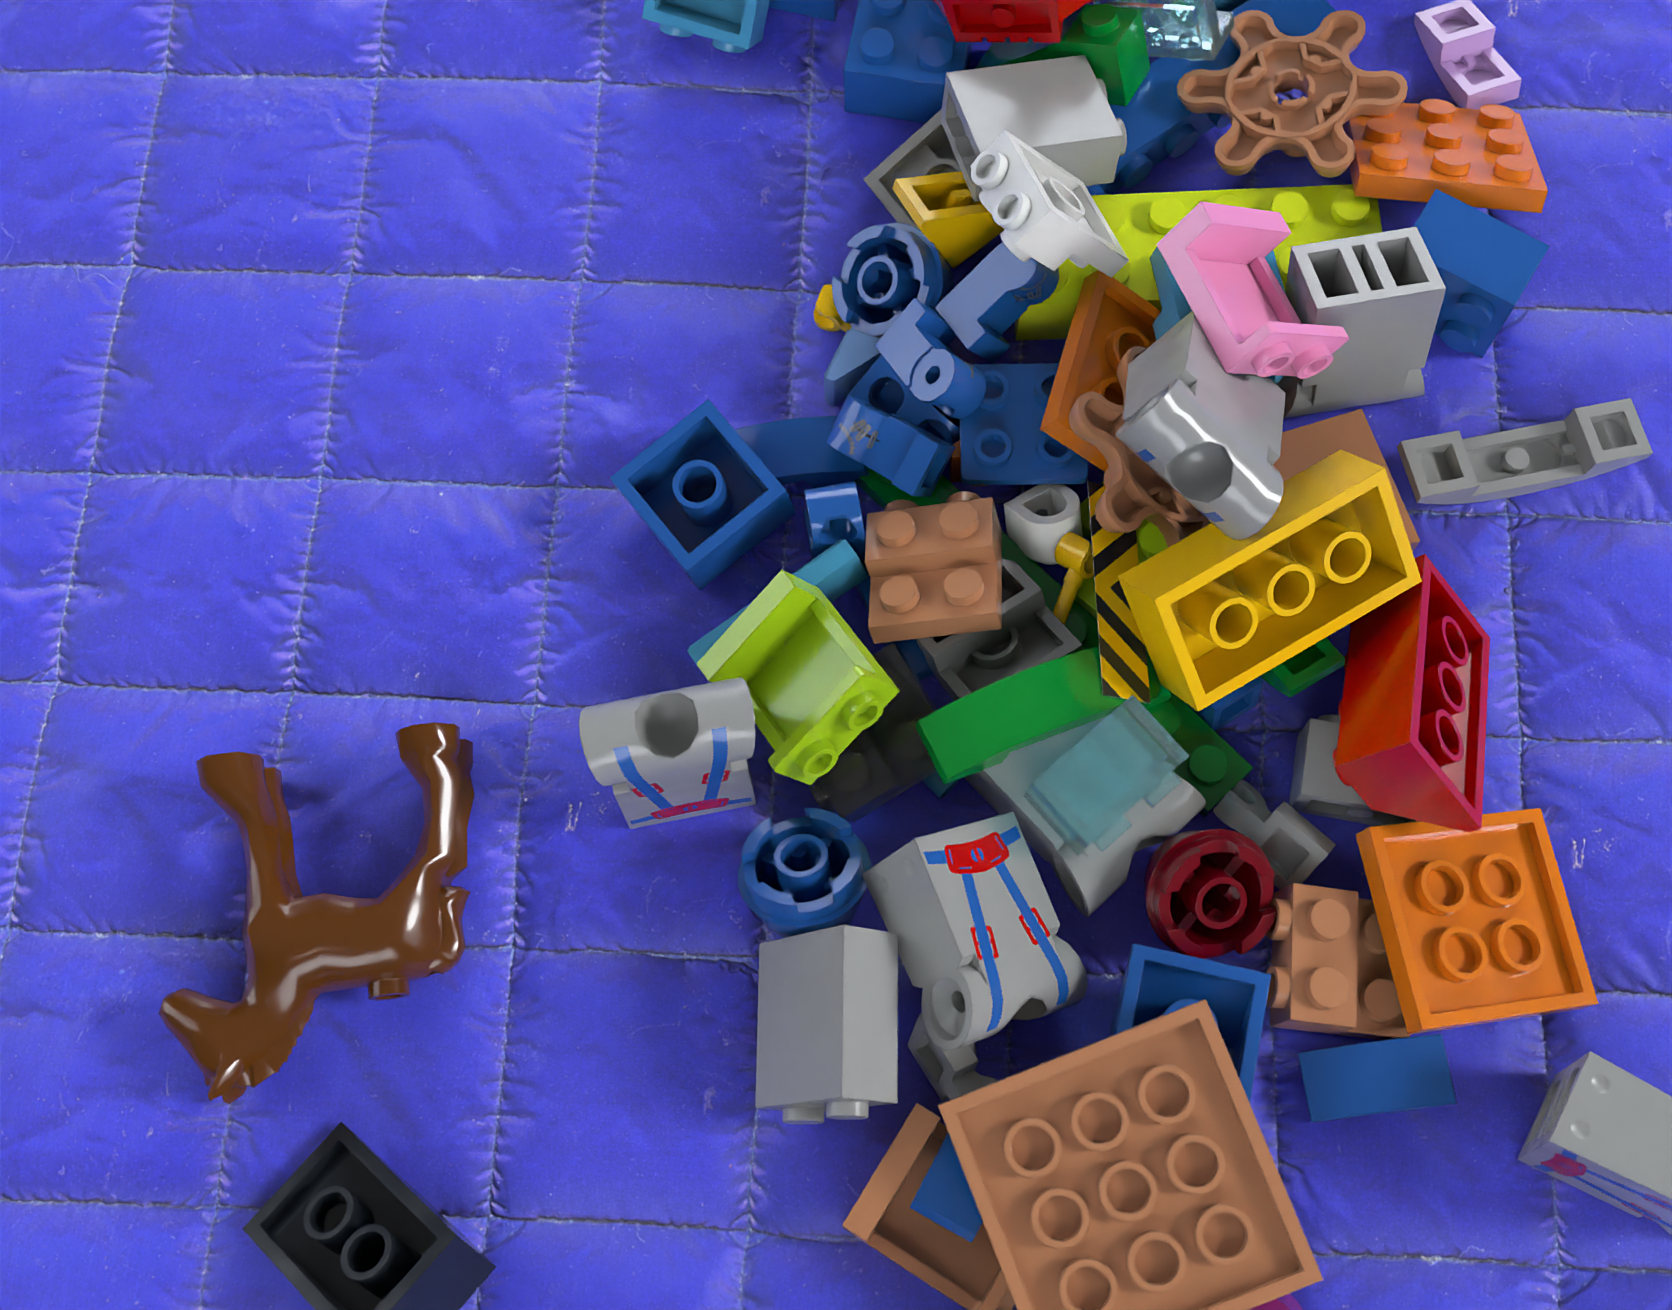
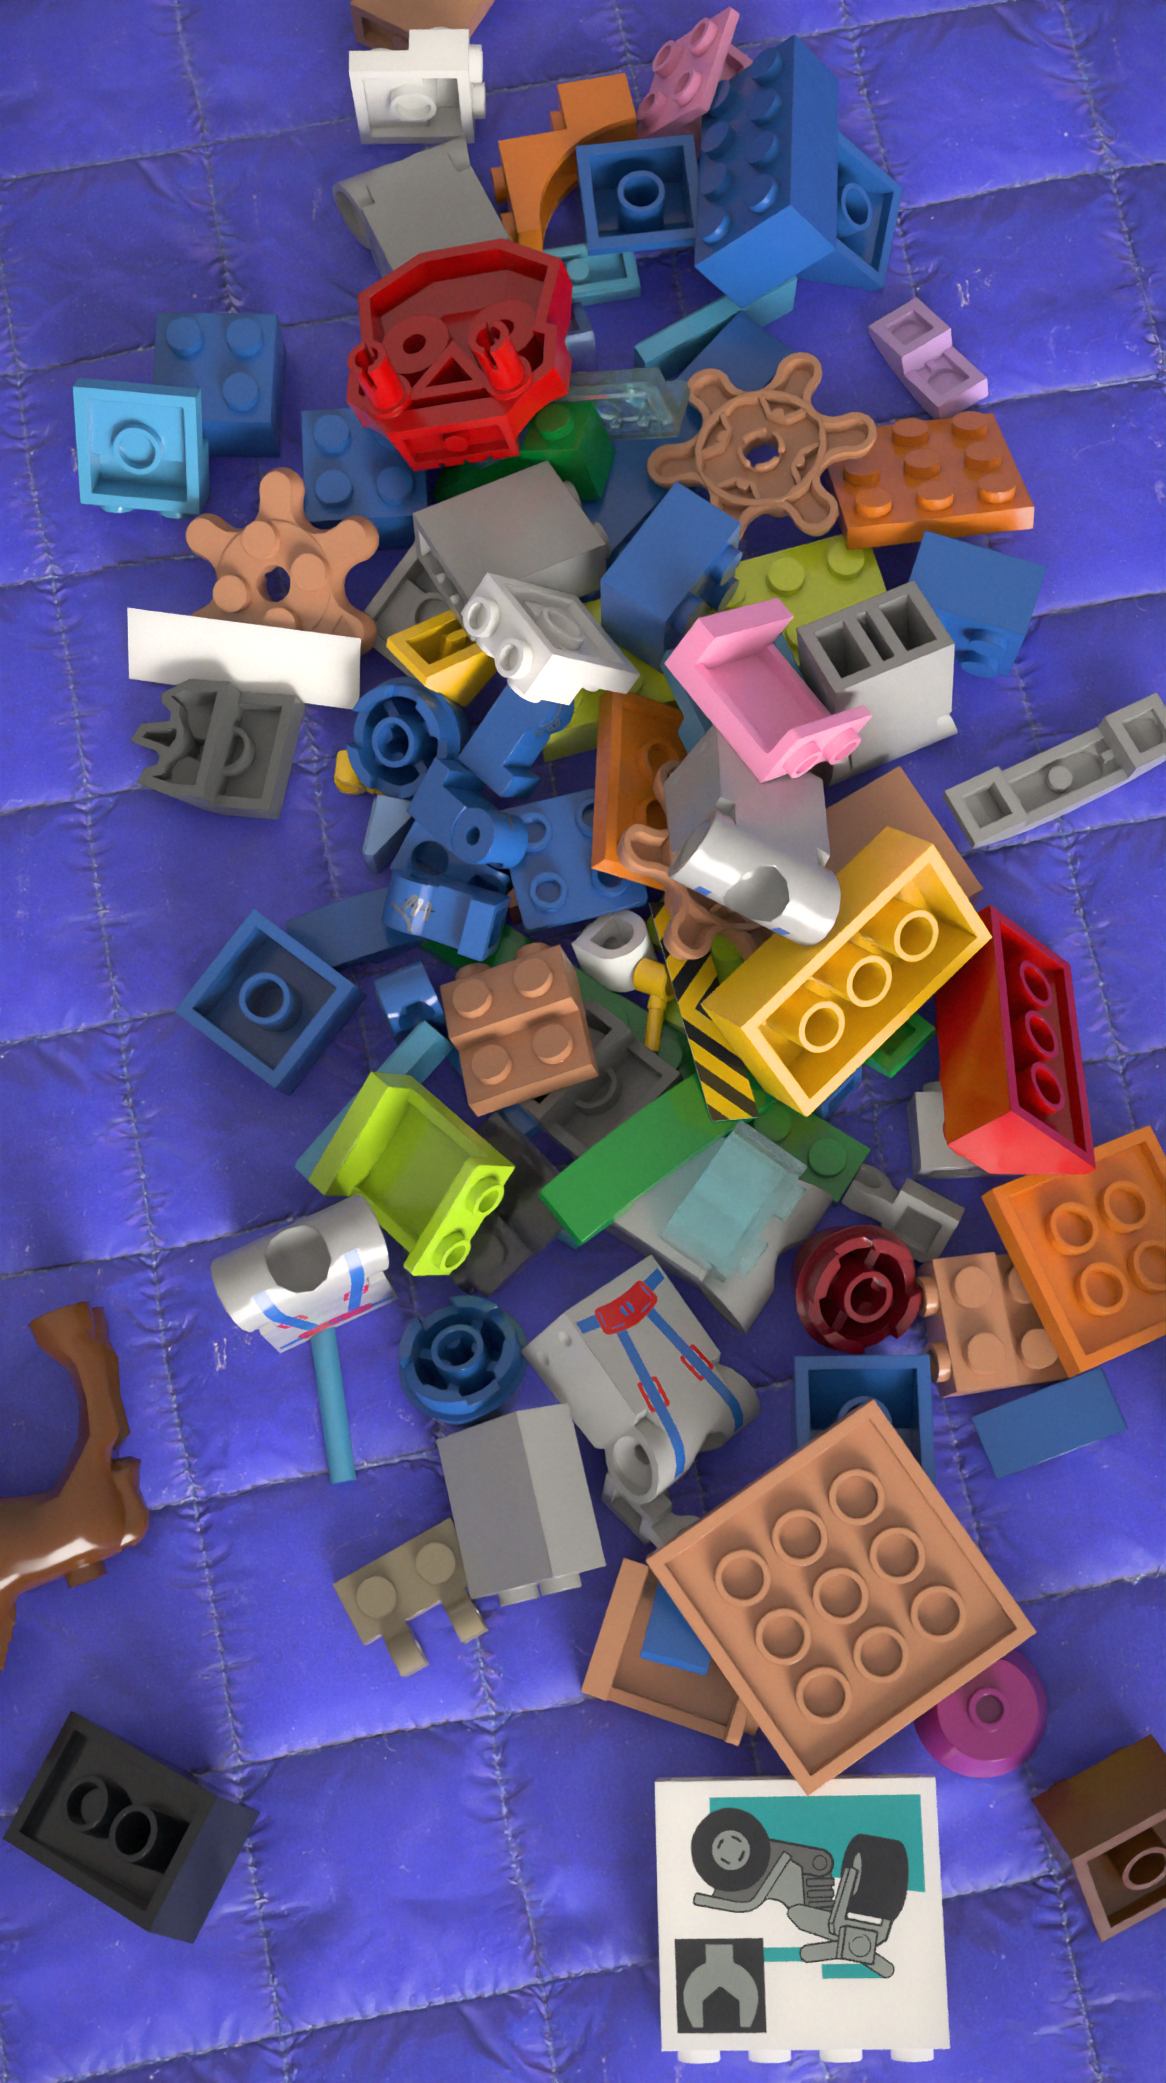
camera: 15 degrees left, 5 degrees up
none -> white sticker [127,608,361,710]
none -> dark grey plate [130,679,306,820]
none -> nougat plate [186,467,379,656]
none -> dark azure bar [310,1327,357,1484]
none -> dark tan plate [332,1518,489,1678]
none -> blue brick [600,481,743,674]

